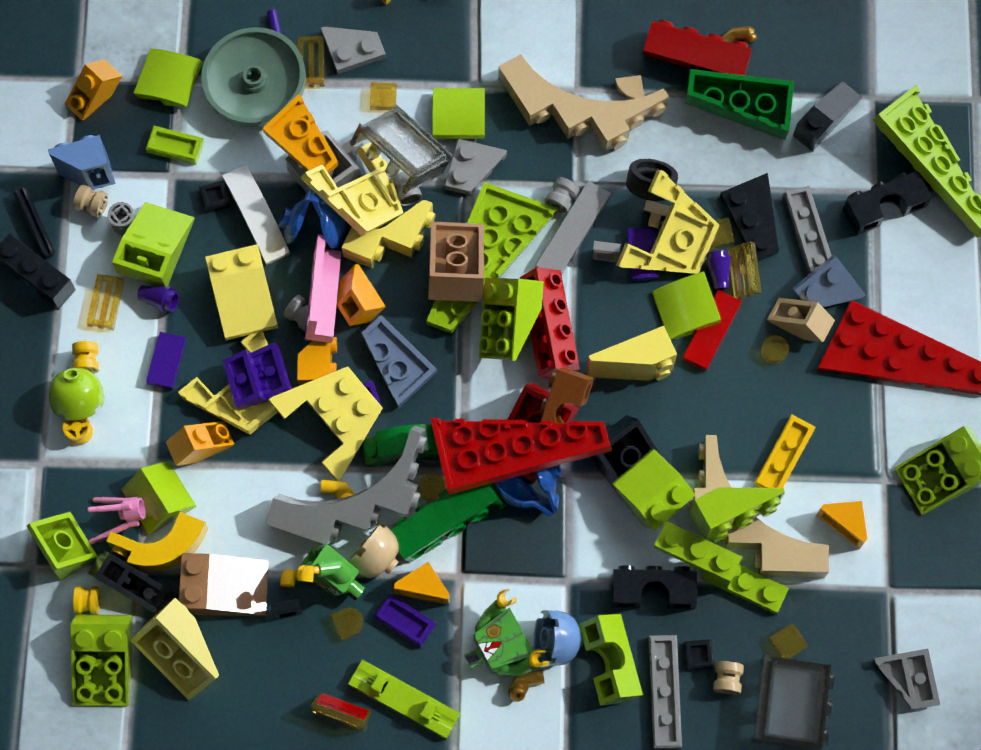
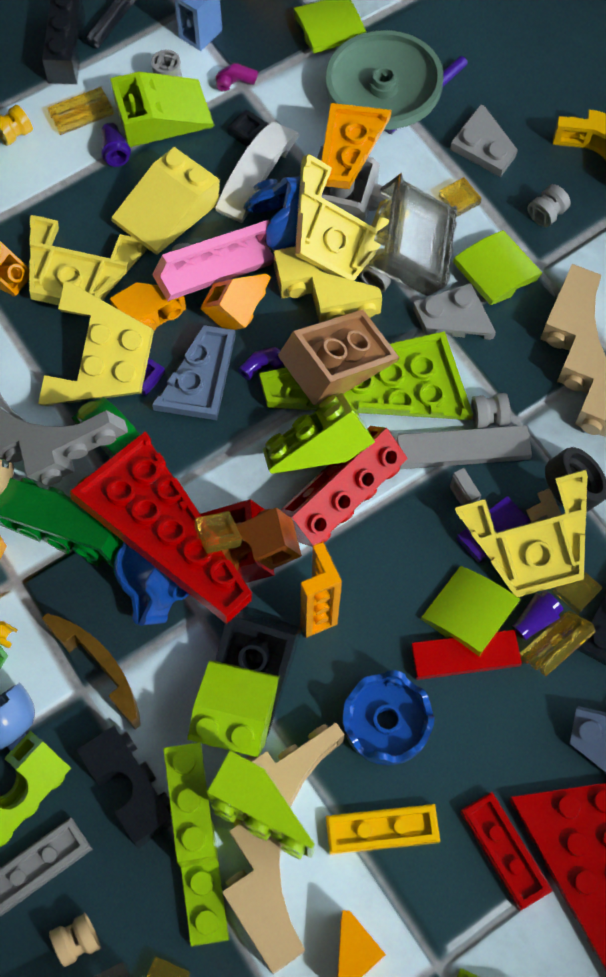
camera: 55 degrees right, 5 degrees down
tan wheel [73,185,109,218] -> none
lime tile [146,126,204,165] -> none
dark purple tile [146,332,187,390] -> none
dark purple slope [222,342,292,409] -> none
clear yellow tile [298,36,325,87] -> none
yellow arm [320,479,355,499] -> none
light yellow slope [586,326,677,381] -> none
black tile [683,639,715,671] -> none
clear yellow tile [761,335,789,364] -> none
tan slope [767,298,835,342] -> none
none -> pearl gold slope [42,614,141,730]
none -> clear yellow tile [194,511,243,554]
none -> magenta arm [215,63,258,92]
none -> dark purple arm [238,347,284,380]
none -> light orange fence [300,542,342,638]
none -> blue plate [343,670,434,766]
none -> red tile [460,792,553,912]
none -> light grey wheel [527,184,571,227]

